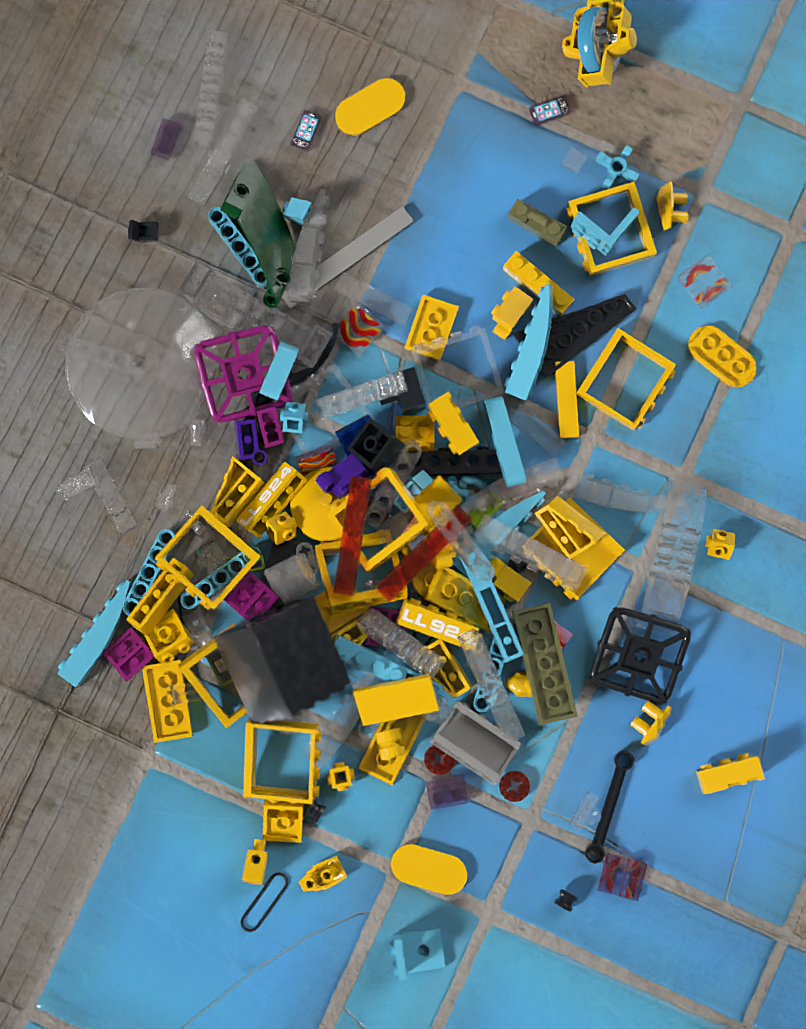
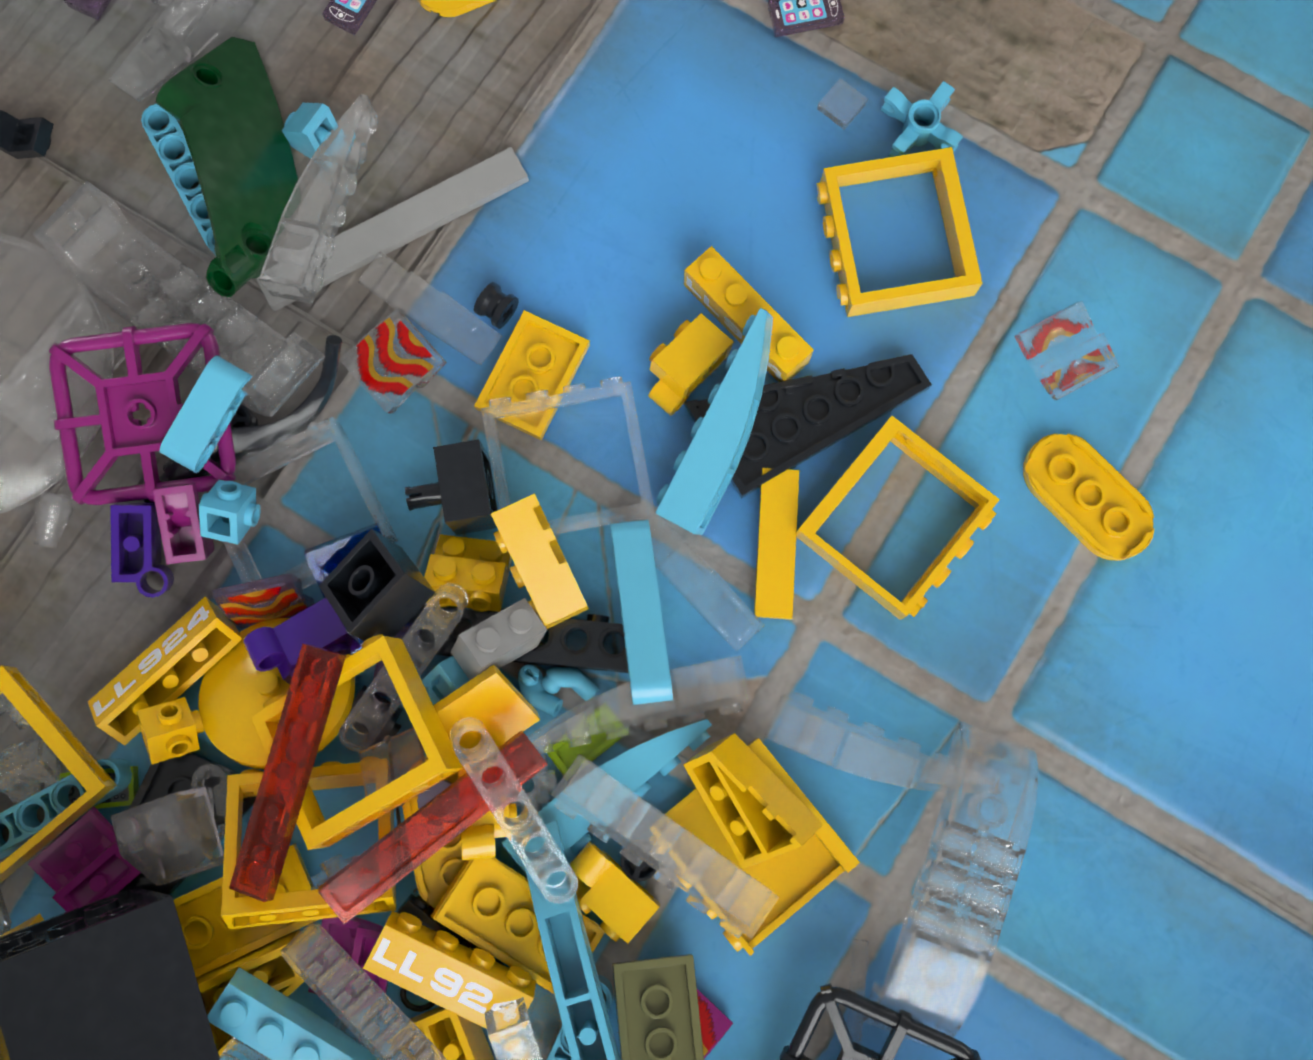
camera: 10 degrees right, 5 degrees down
yellow wedge [210,456,266,528] -> none
clear beam [315,371,408,420] -> none
olive piece [507,198,567,247] -> none
medium azure bracket [571,207,640,256] -> none
yellow connector [656,182,689,230] -> none
yellow brick [705,529,735,560] -> none
none -> light grey brick [451,598,547,680]
none -> black wheel [473,282,519,329]

